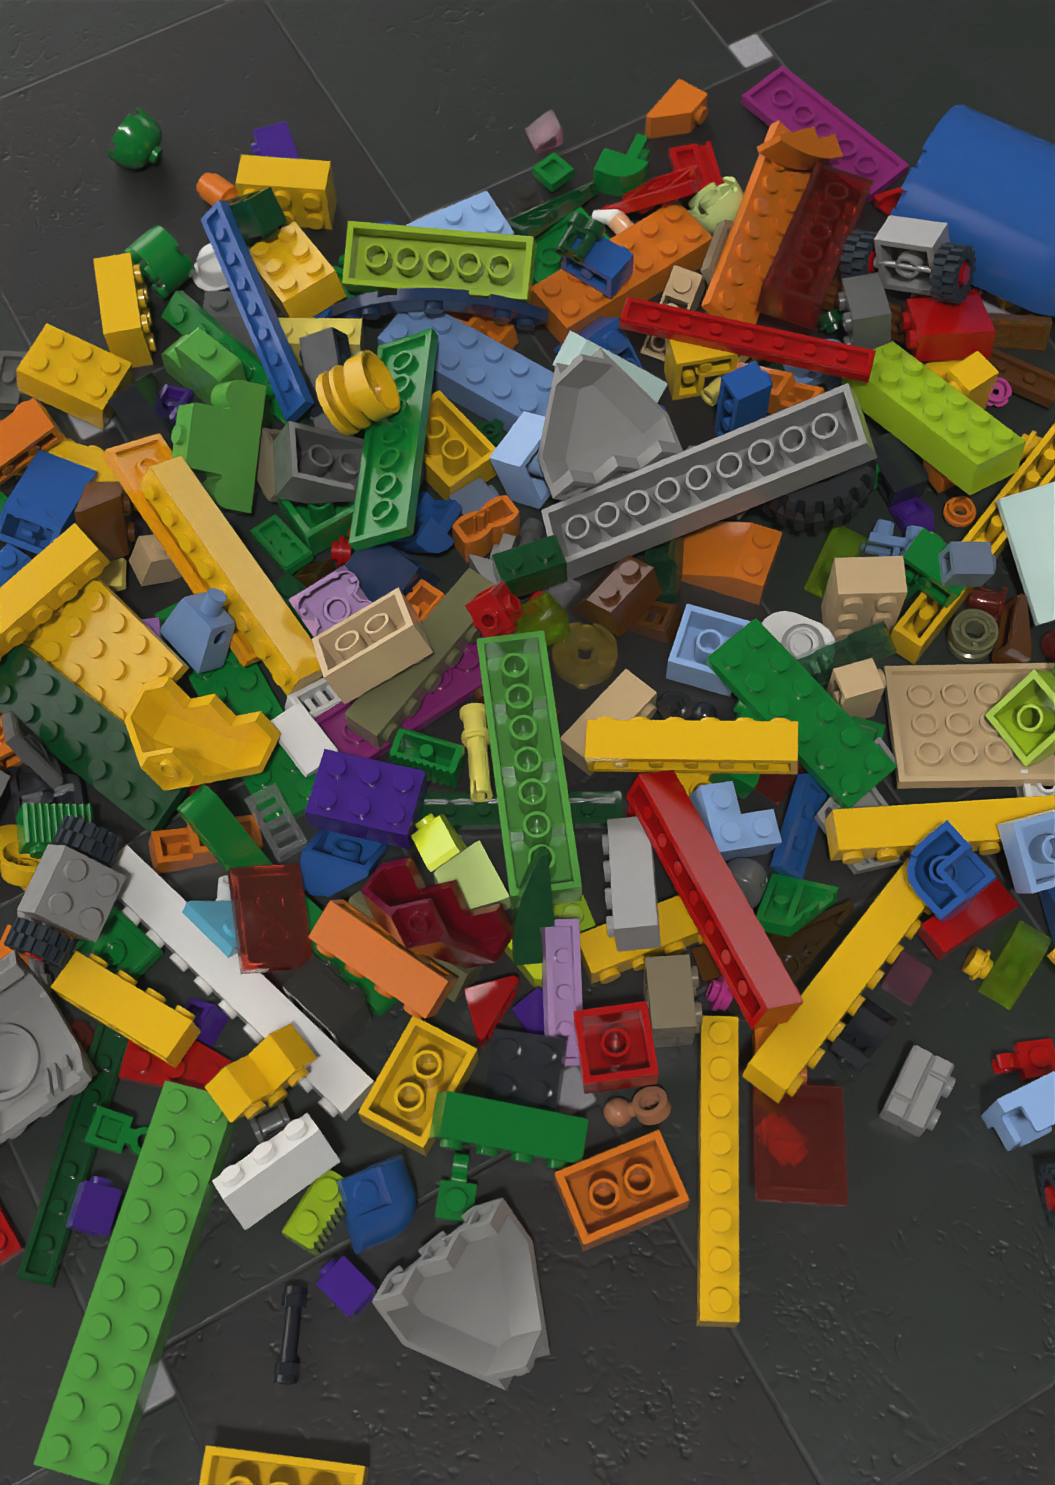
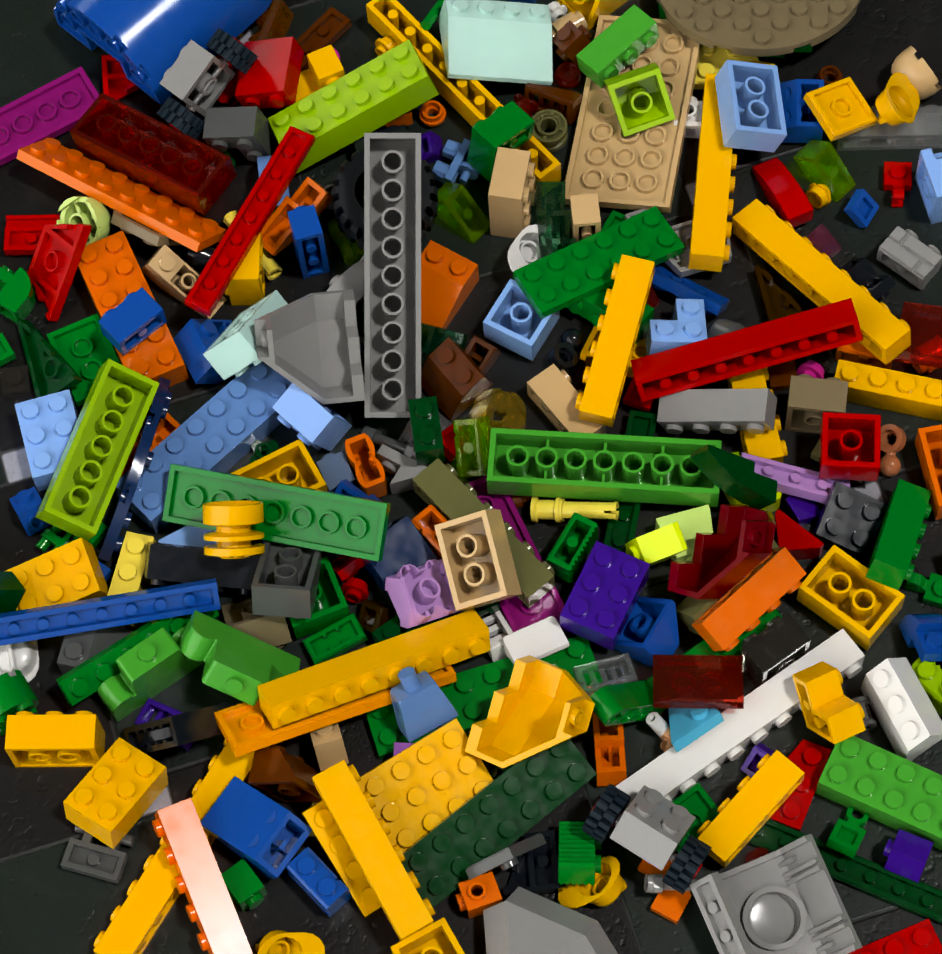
camera: 75 degrees left, 0 degrees up
red brick [465,580,524,638] -> none
dark green piece [555,212,606,264] -> none
arm [592,209,634,235] -> none
green wing [756,873,839,937] -> none
orange slope [757,127,843,170] -> none
blue brick [907,820,997,922] -> none
sand blue brick [938,541,996,587] -> none
none -> blue plate [844,189,880,228]

